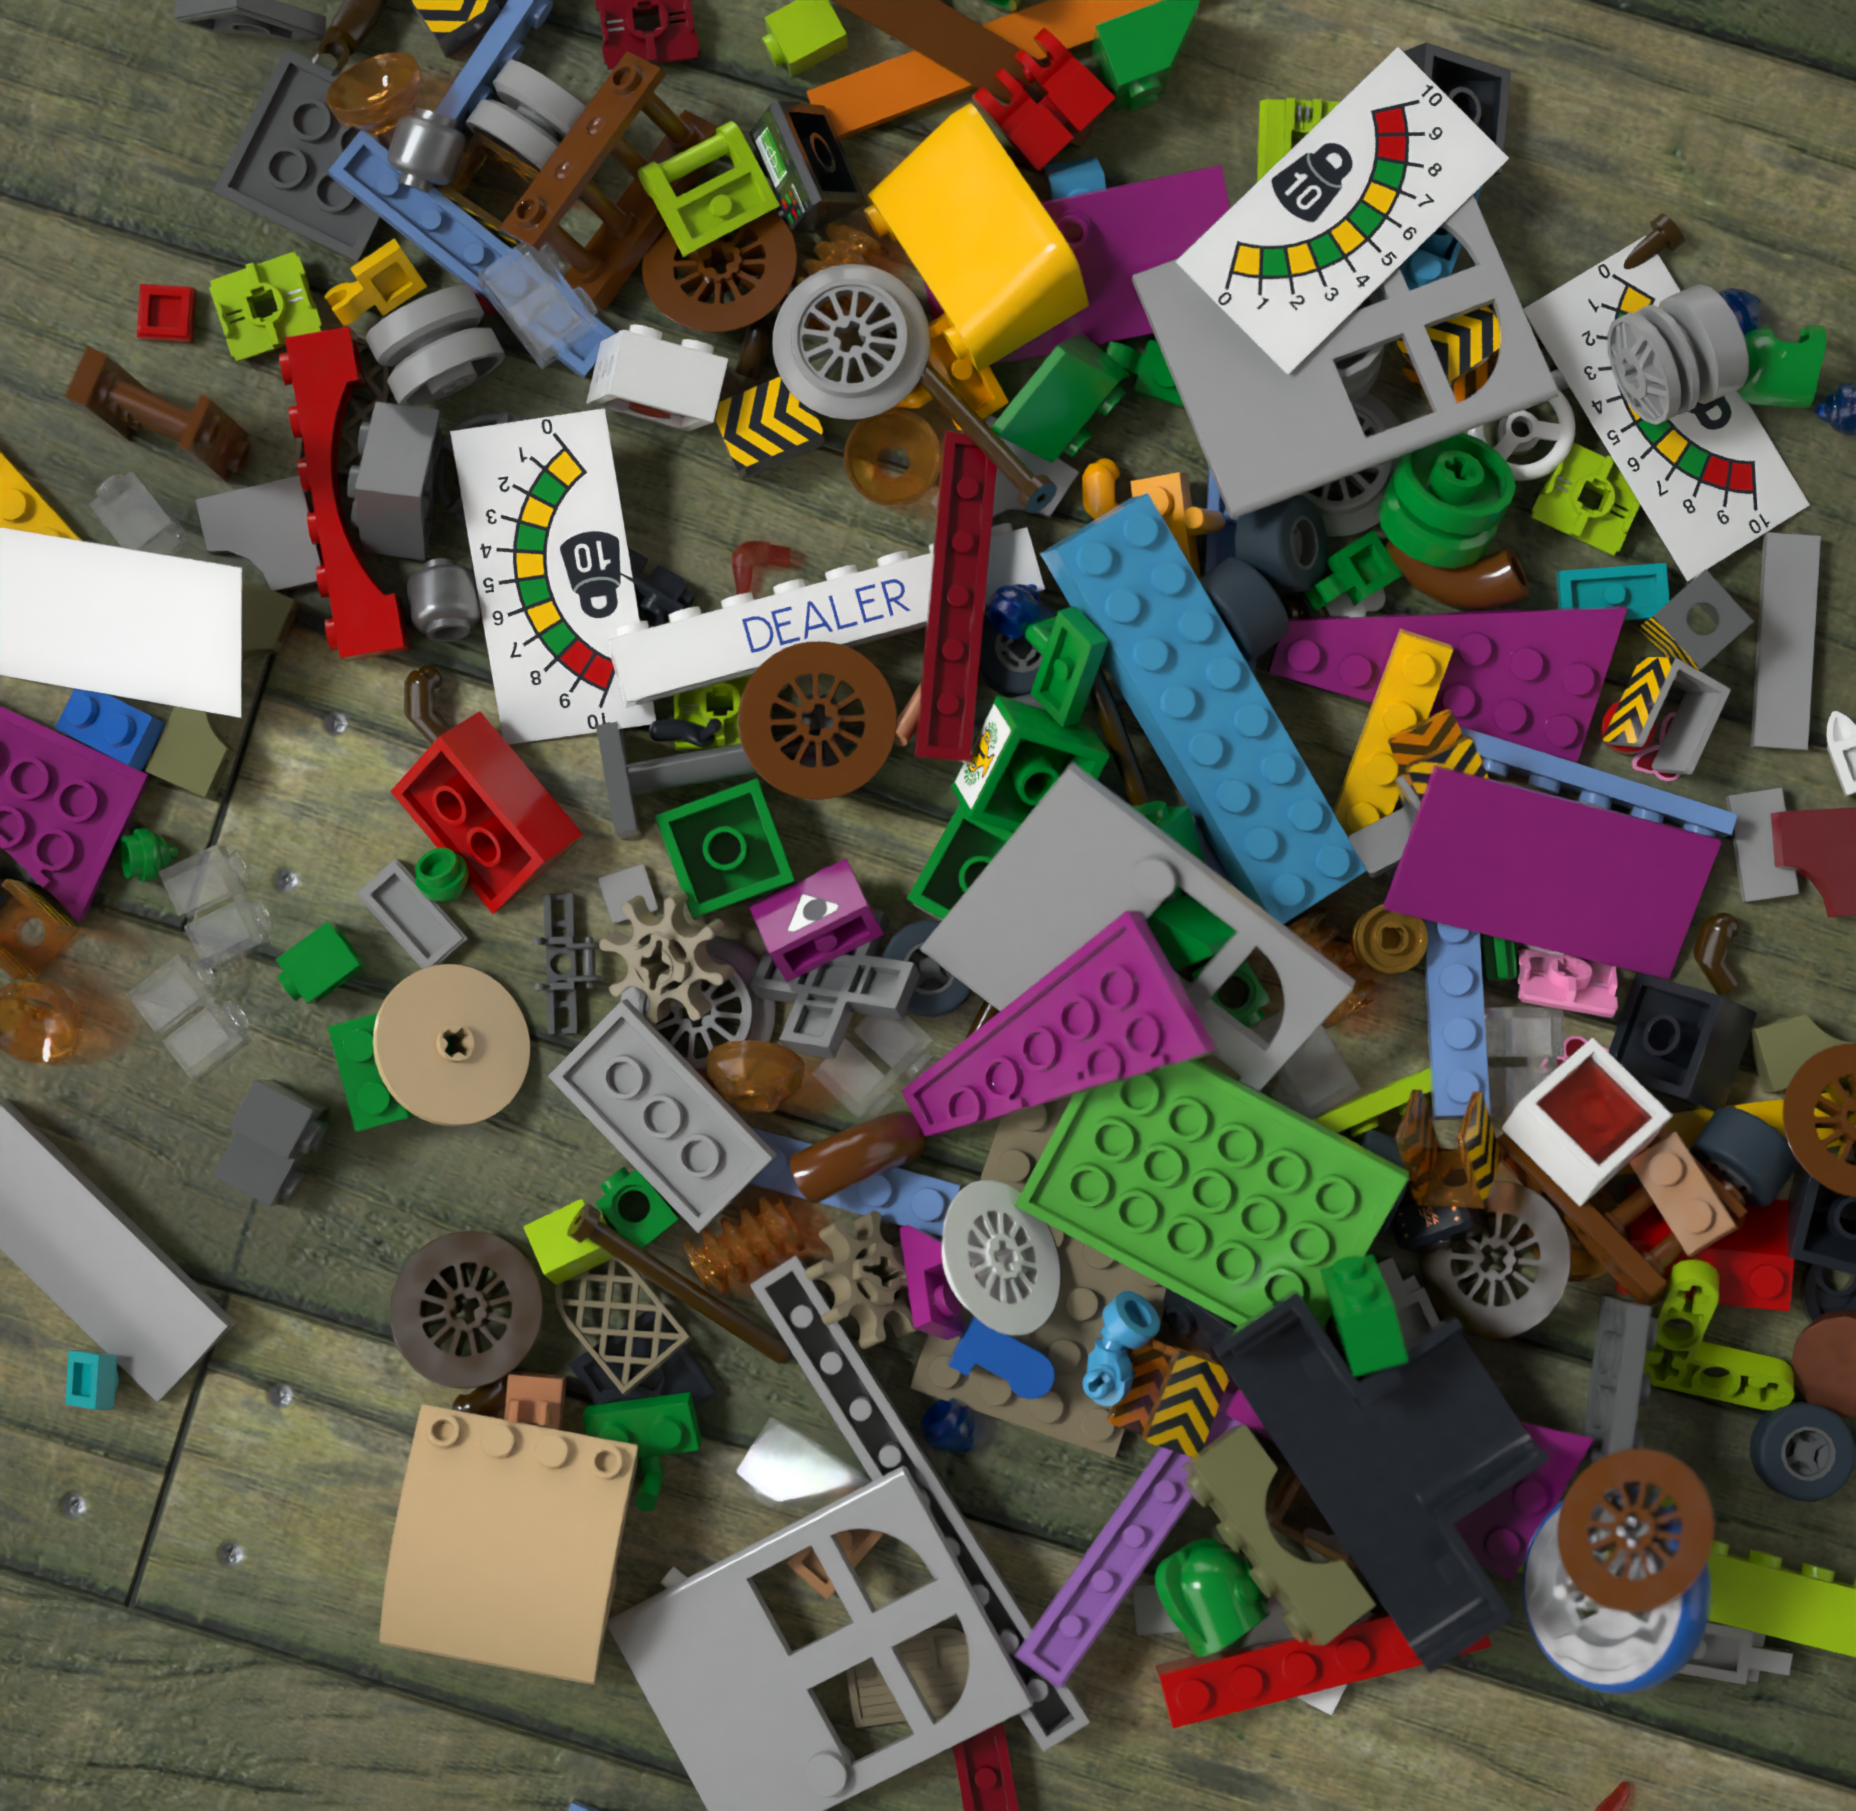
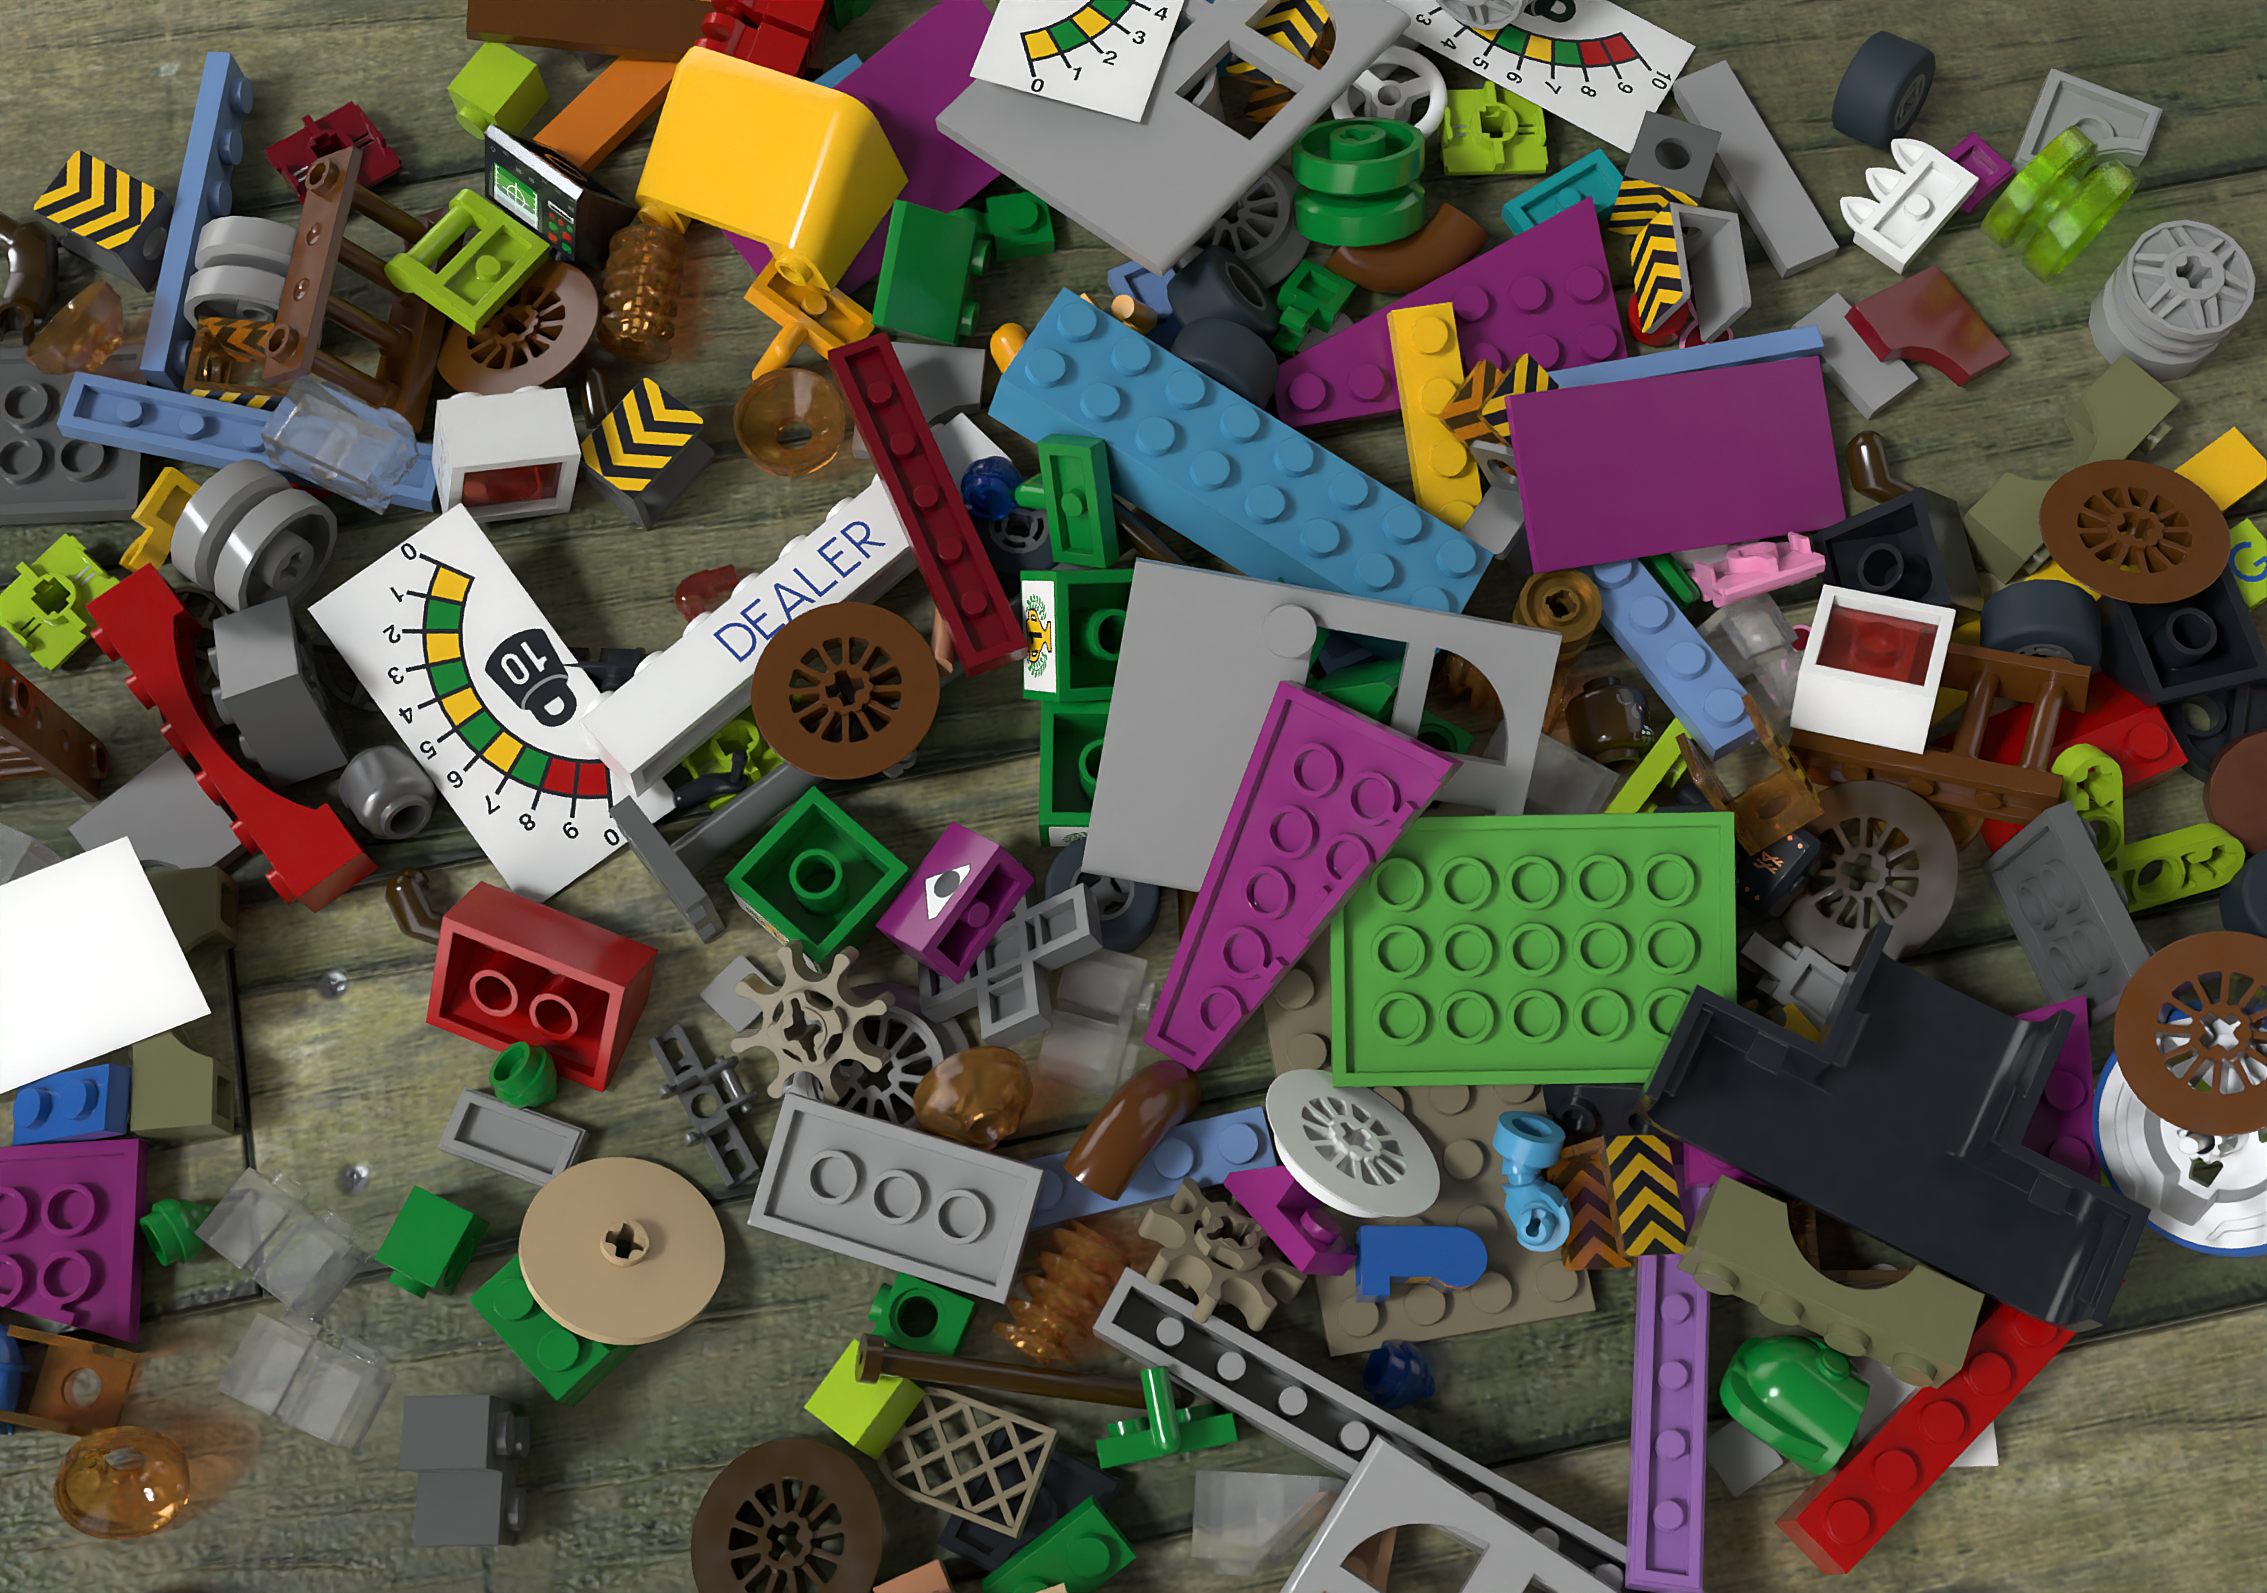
camera: 30 degrees left, 15 degrees down
flat silver head [387,107,465,193] -> none
light grey piece [772,264,930,420] -> none
dark brown bar [879,327,1057,513] -> none
green brick [1319,1254,1408,1376] -> none
medium nougat plate [1629,1132,1738,1257] -> none
none -> green plate [1096,1366,1238,1470]
none -> dark brown head [1565,676,1655,775]

